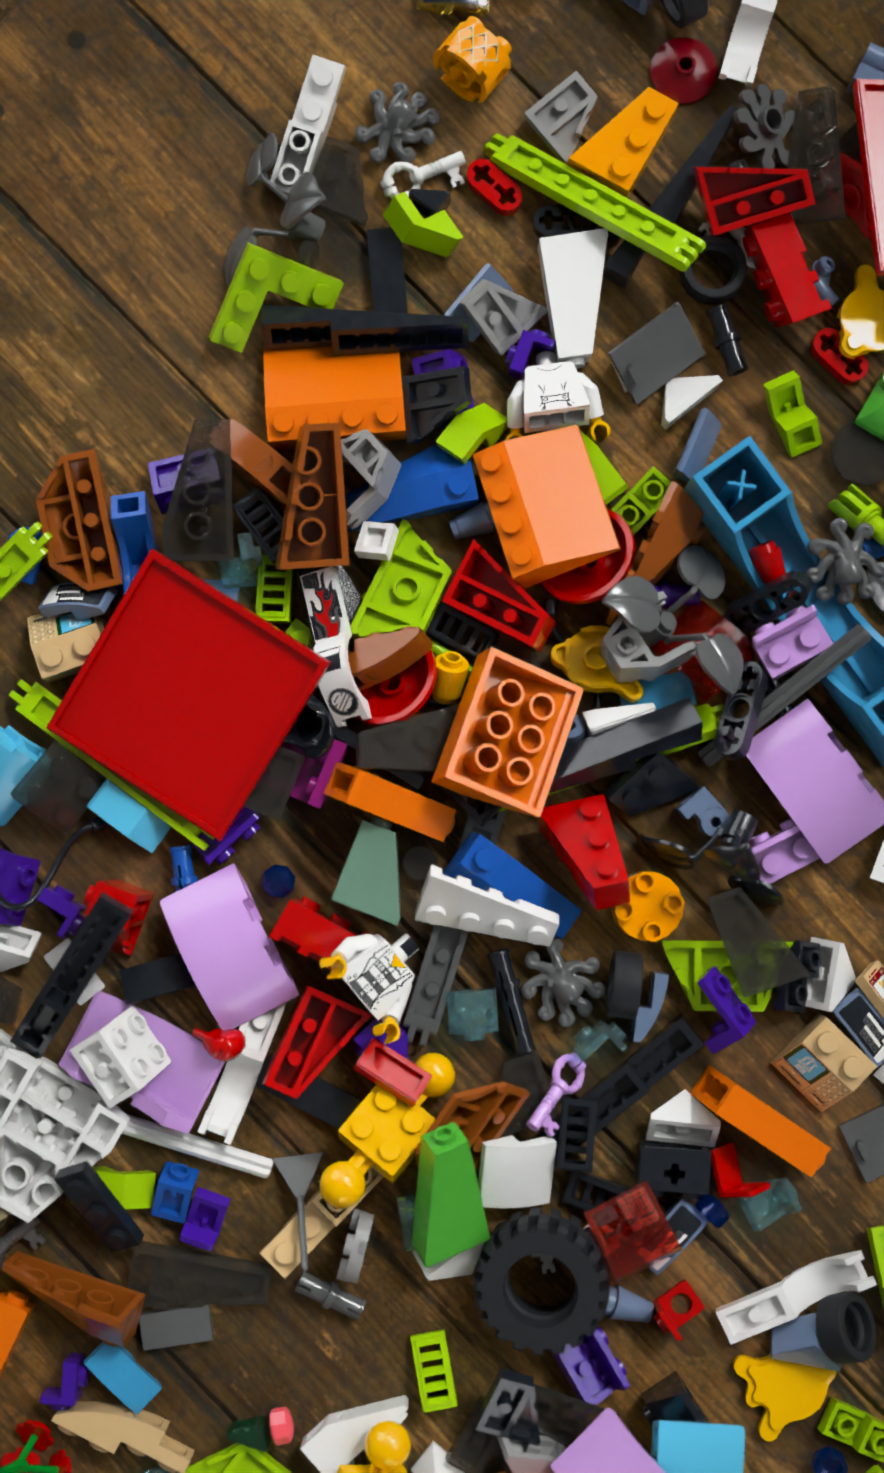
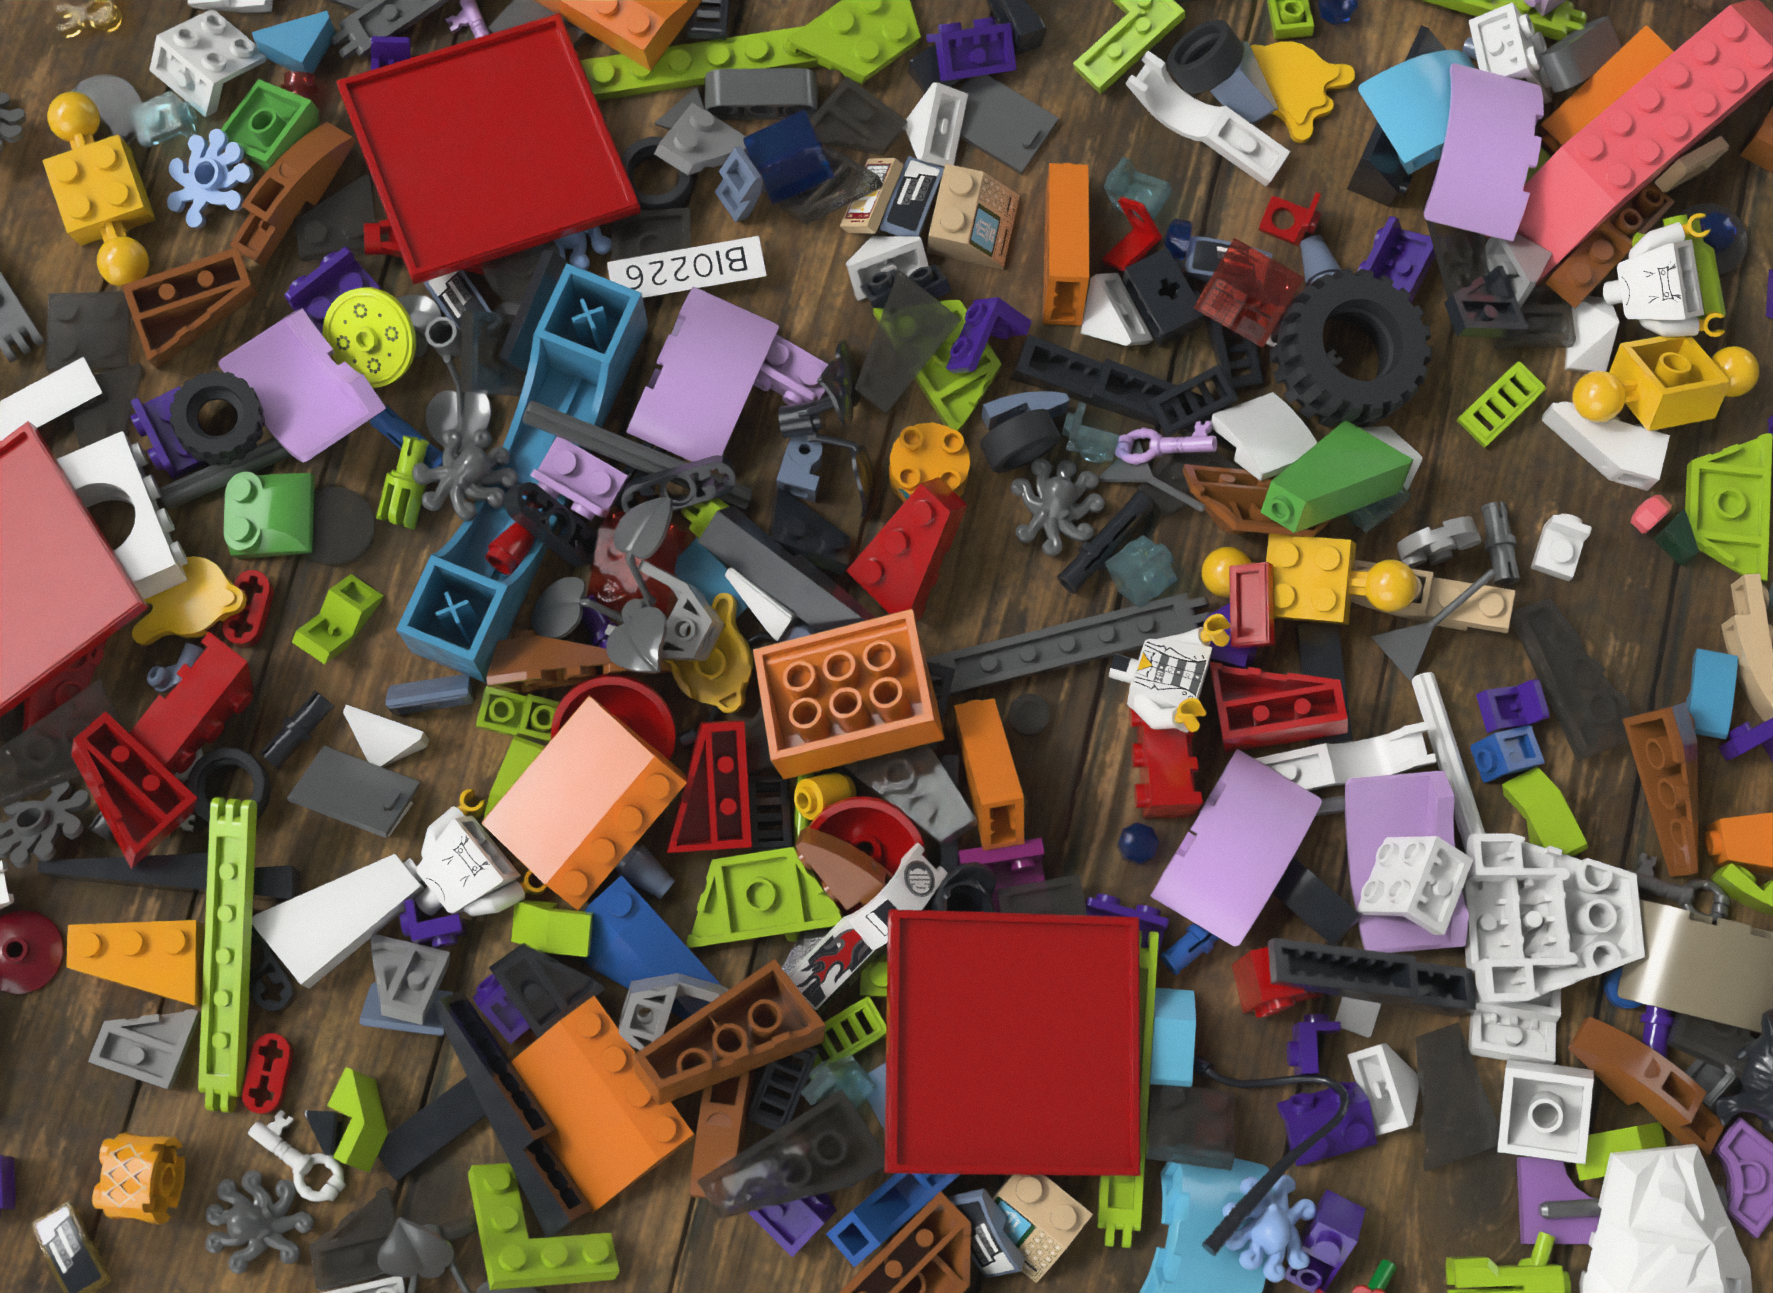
camera: 125 degrees left, 10 degrees down
black plate [54,1161,144,1253] -> none
dark grey tile [139,1302,214,1351] -> none
red piece [192,1028,246,1061] -> none
sand green slope [331,816,401,926] -> none
white plate [354,521,399,561] -> none
white wing [415,865,559,947] -> none
blue wedge [442,832,582,939] -> none
none -> dark grey piece [1098,440,1206,512]
none -> white bracket [1531,514,1592,582]

